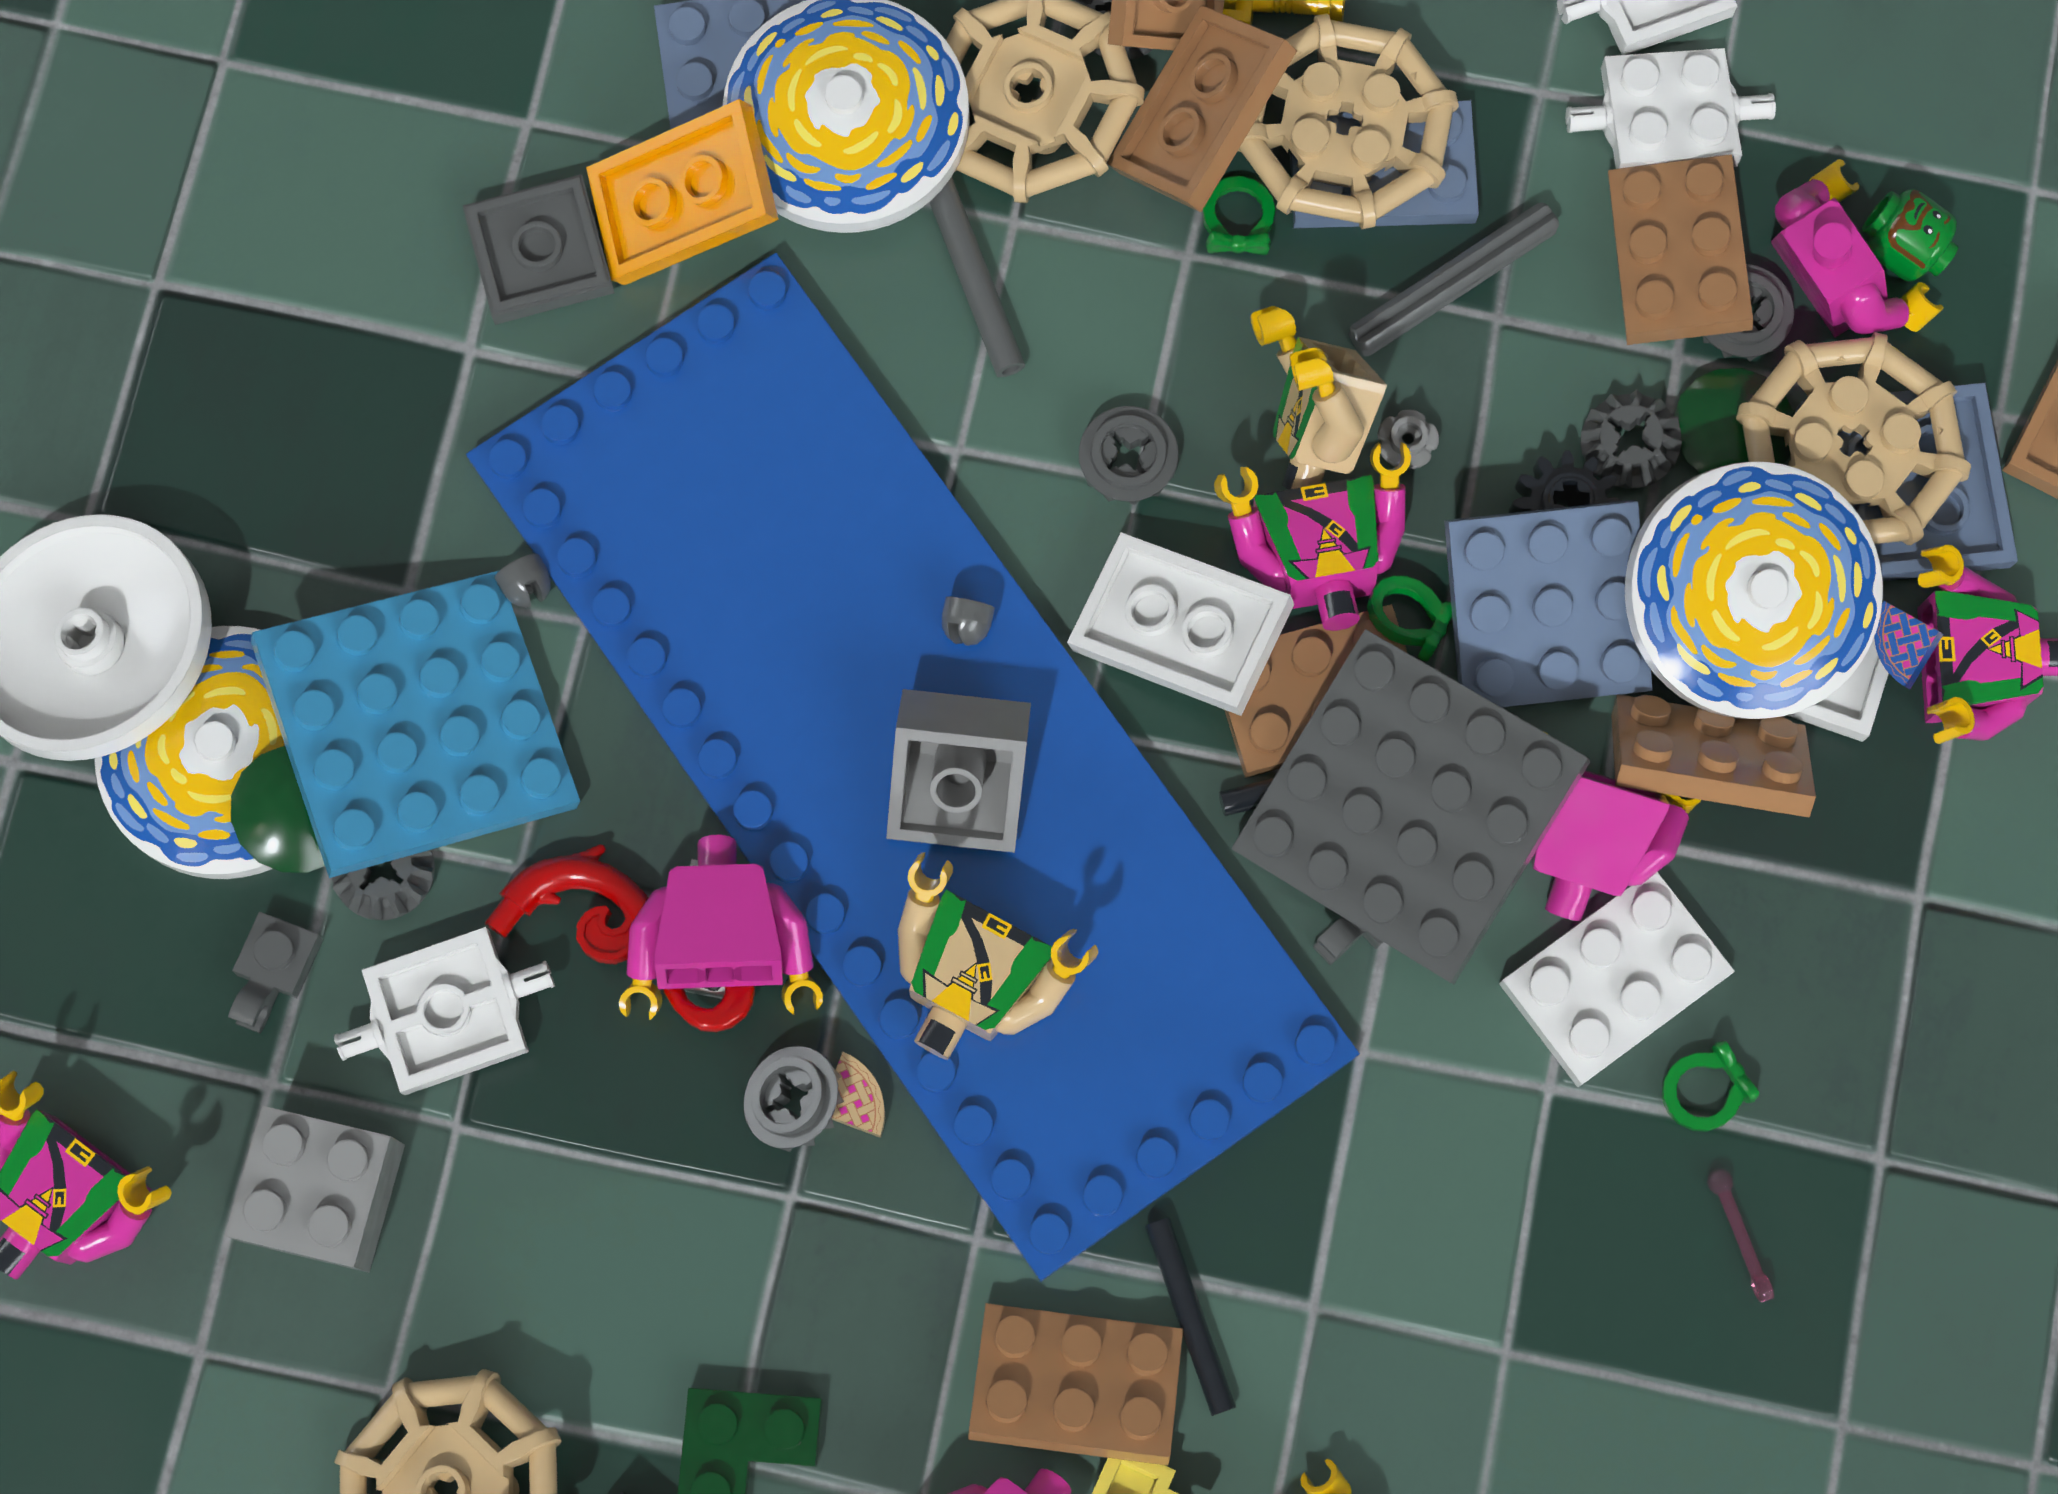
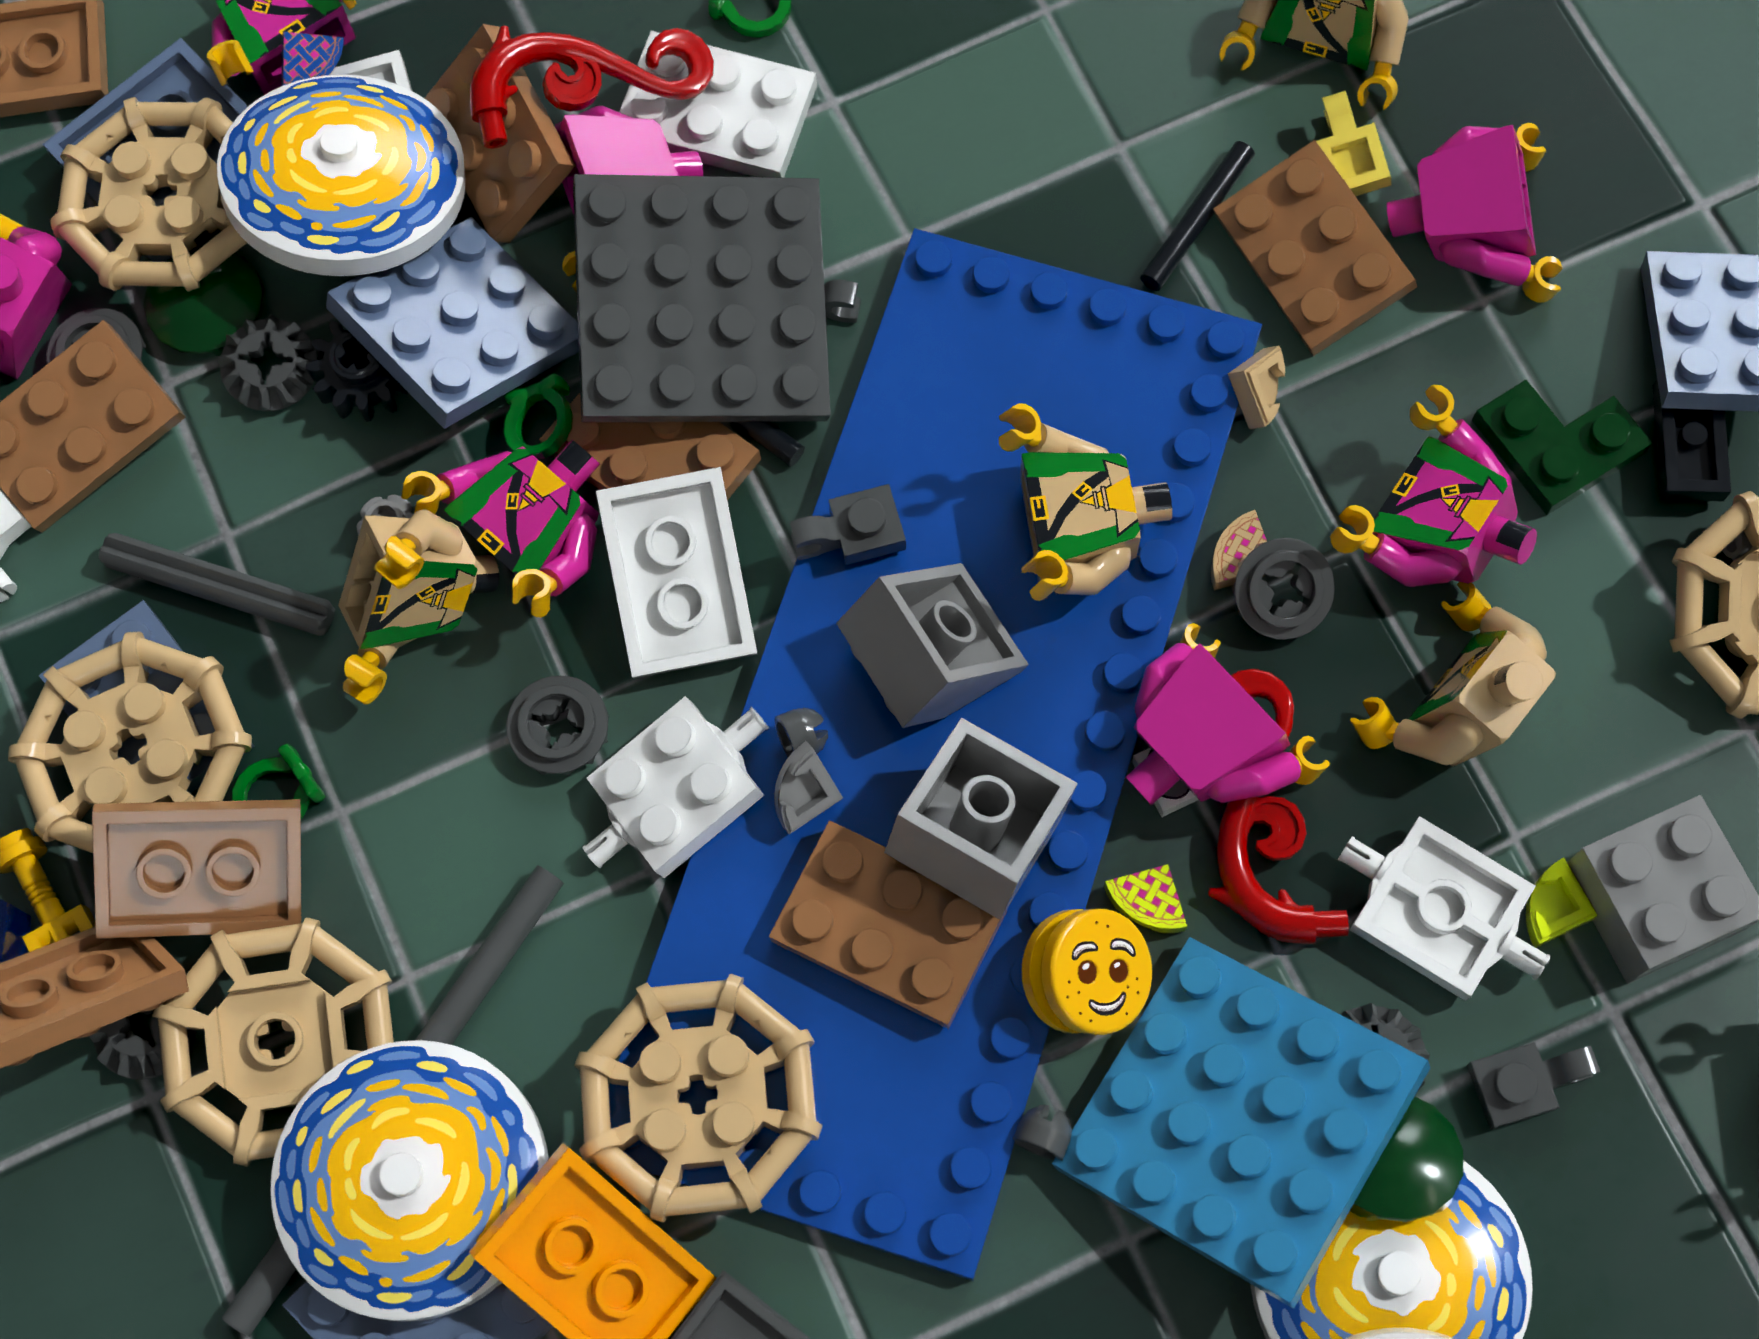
camera: 120 degrees left, 5 degrees down
none -> red plant [470,26,714,149]
none -> tan plate [574,974,822,1223]
none -> white plate [582,696,769,878]
none -> medium nougat plate [769,820,1007,1029]
none -> light grey tile [774,741,843,834]
none -> dark grey plate [790,484,906,565]
none -> light grey brick [884,717,1078,920]
none -> yellow head [1022,909,1152,1035]
none -> neon yellow tile [1104,864,1187,933]
none -> tan tile [1228,345,1285,429]
none -> torso [1330,385,1537,587]
none -> tan torso [1350,582,1556,766]
none -> neon yellow tile [1526,858,1598,948]

